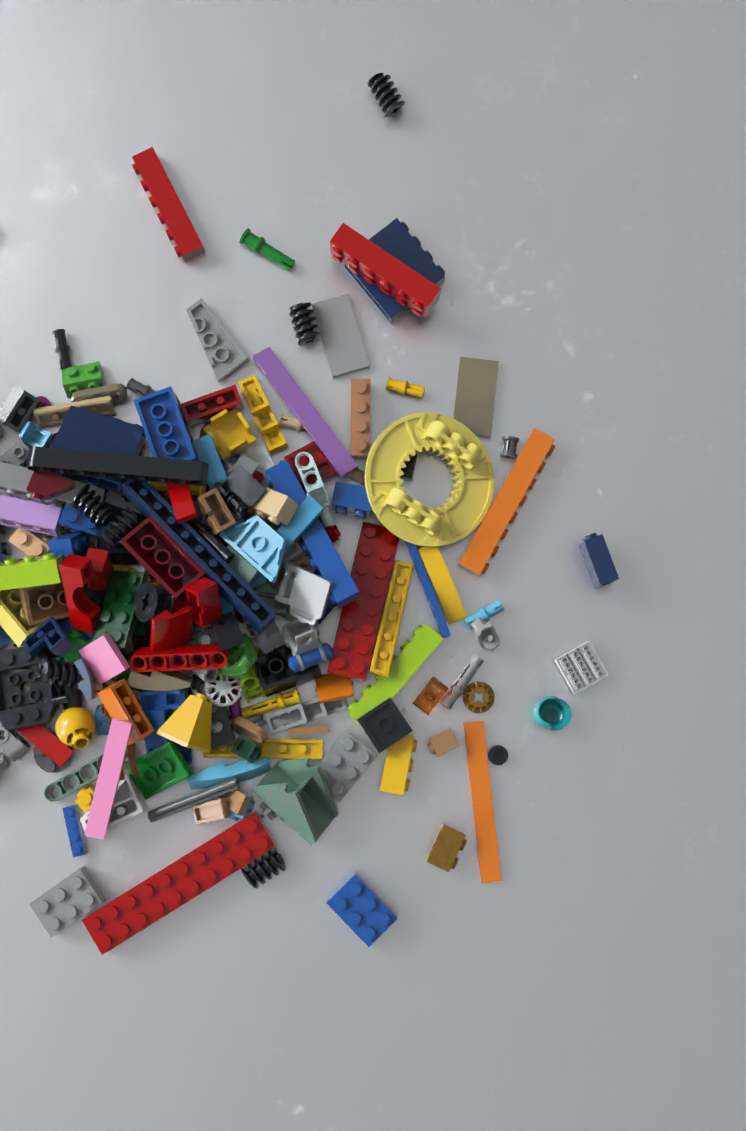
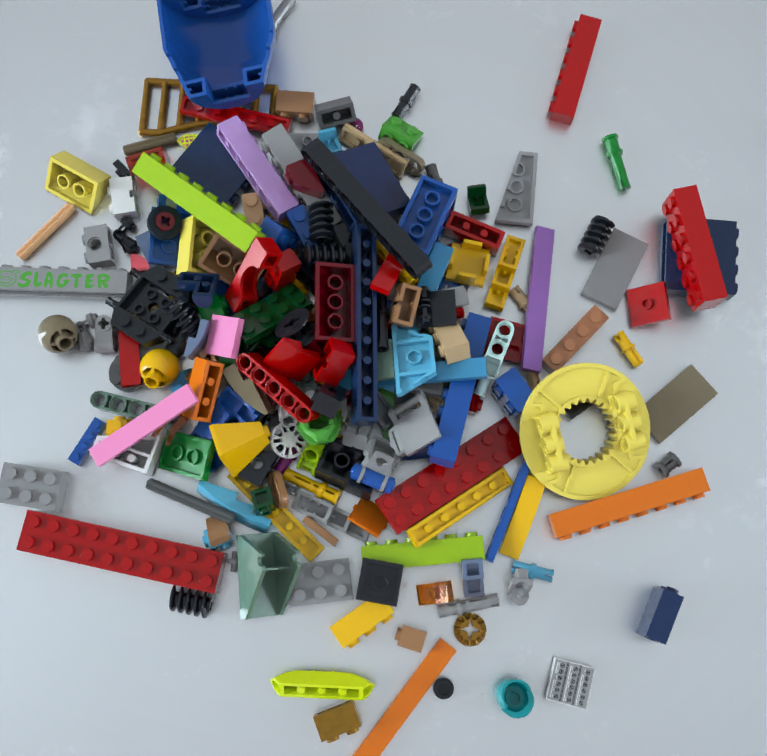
camera: 45 degrees right, 5 degrees down
tile [192,798,230,825] -> none
blue brick [326,872,398,947] -> none
none -> neon yellow brick [270,670,375,700]
none -> sand blue slope [461,557,485,598]
none -> dark green bracket [467,184,490,215]
none -> red plate [626,281,672,328]

